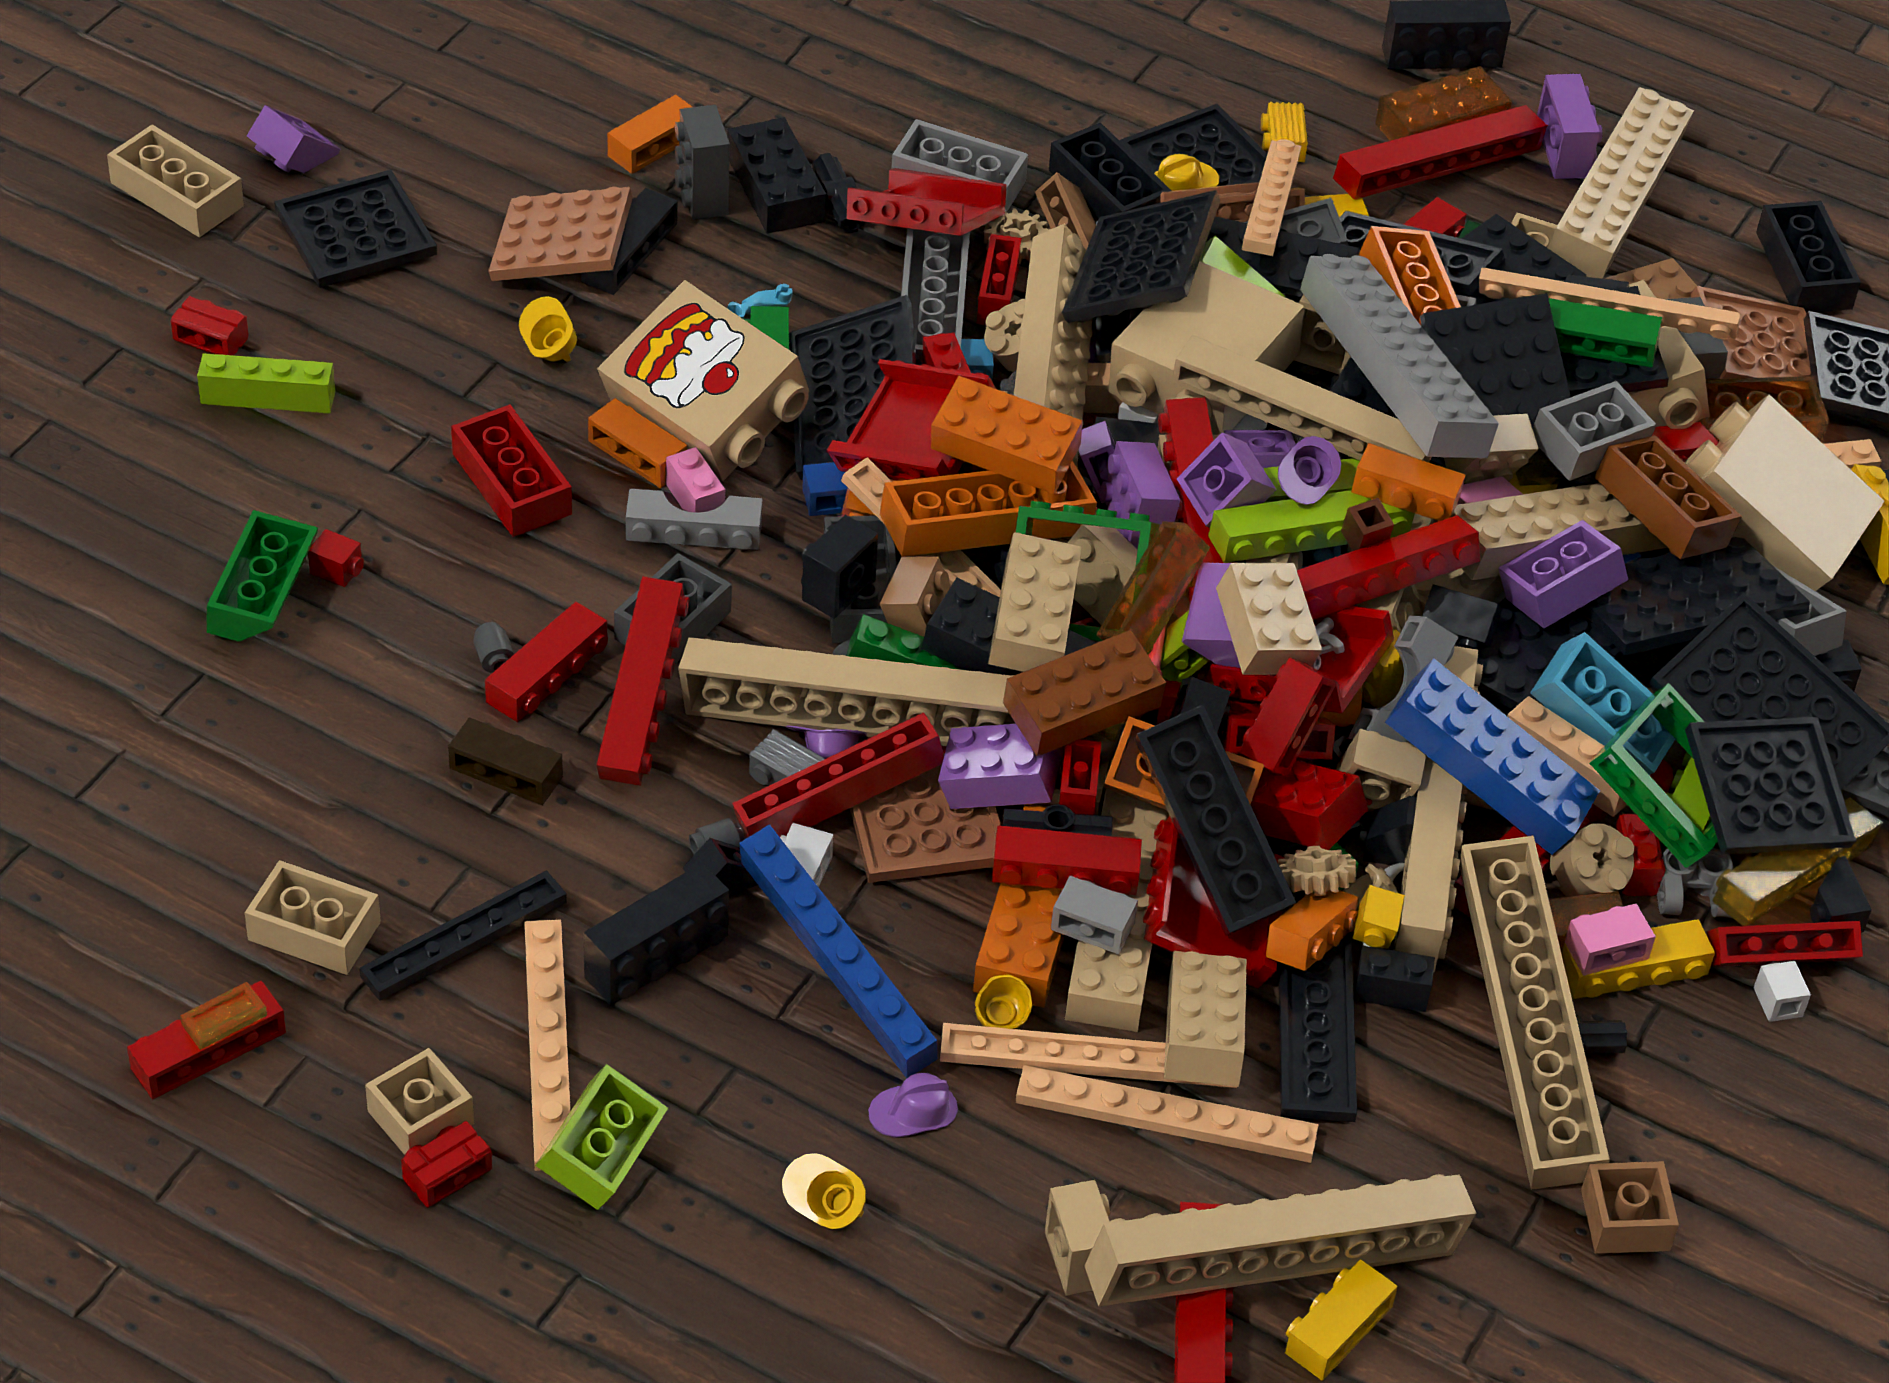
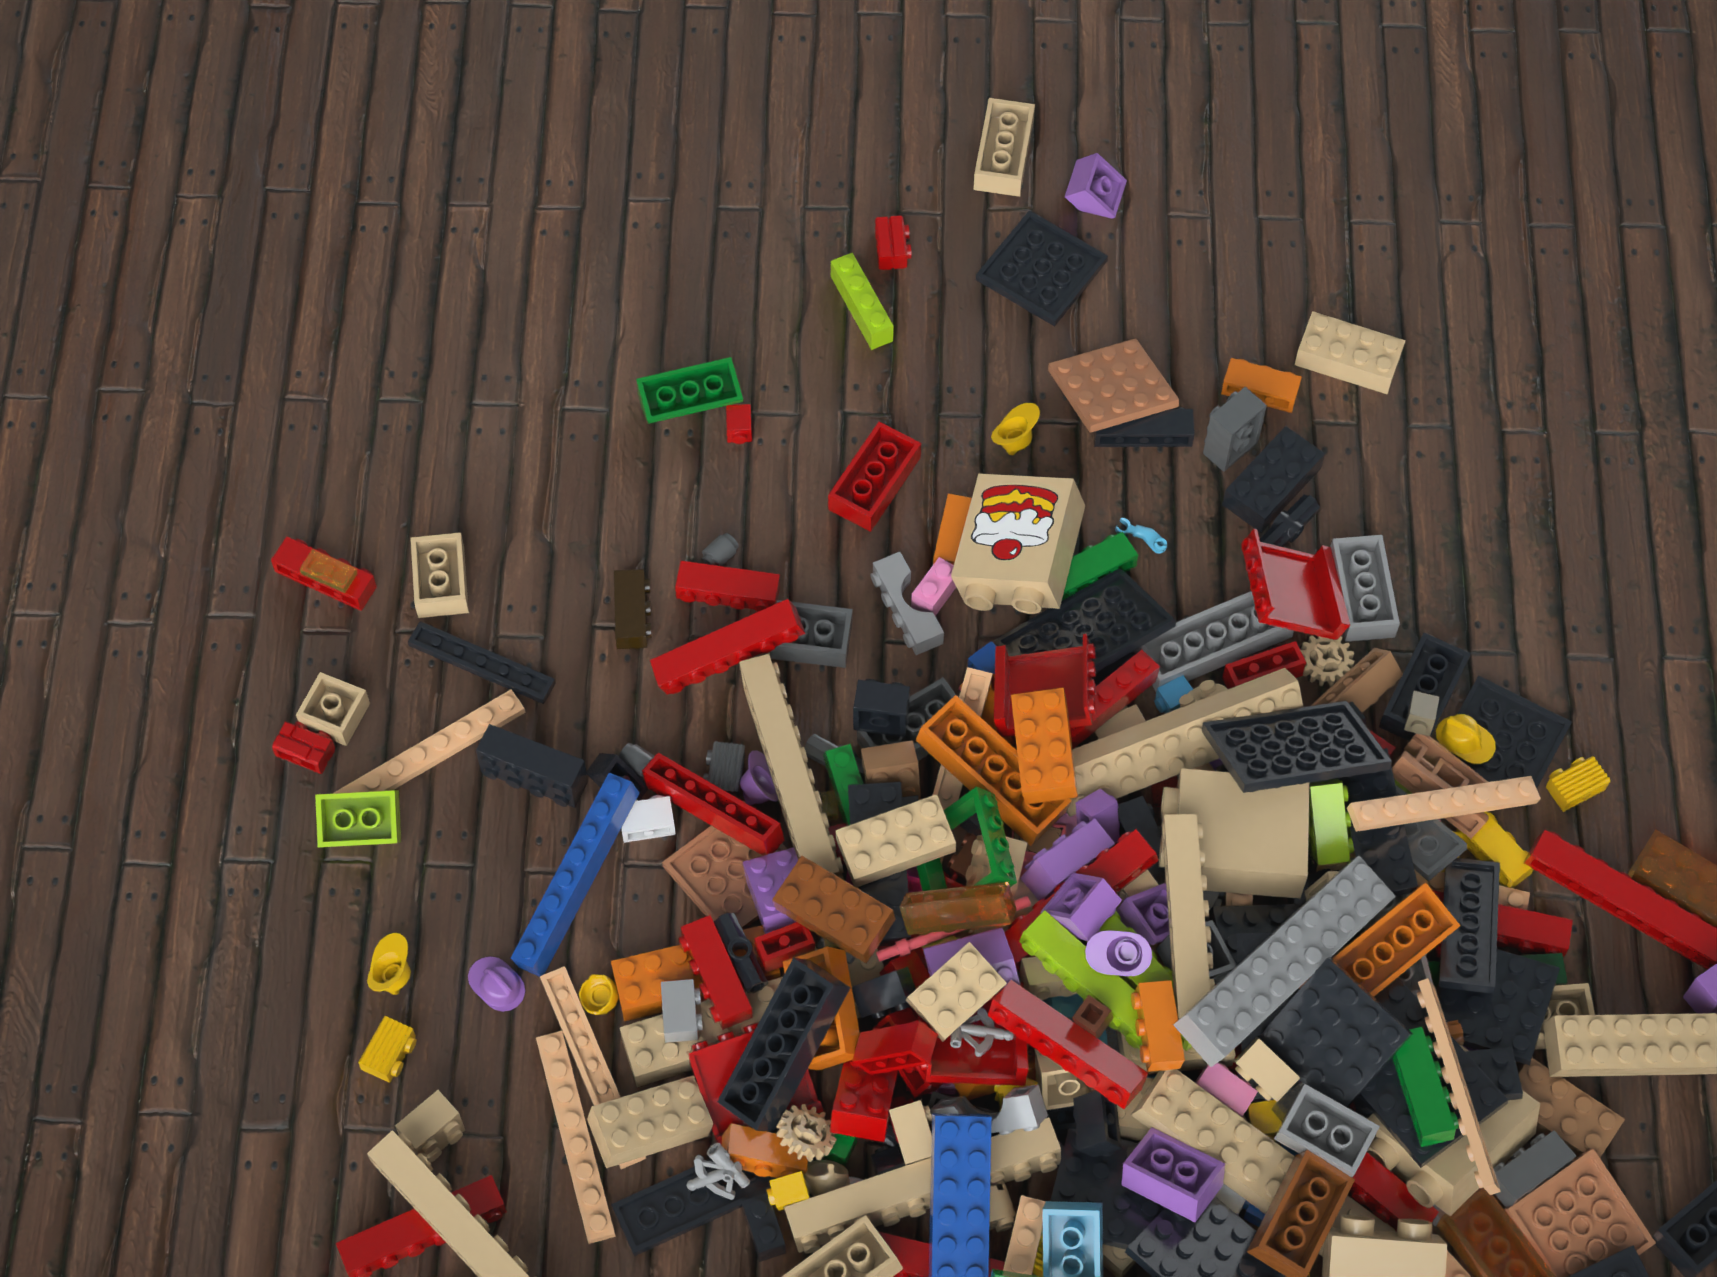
camera: 65 degrees right, 15 degrees up
none -> yellow brick [358,1016,417,1083]
none -> light grey piece [687,1143,750,1200]
none -> tan brick [1295,311,1405,394]
none -> dark tan brick [1404,691,1439,736]

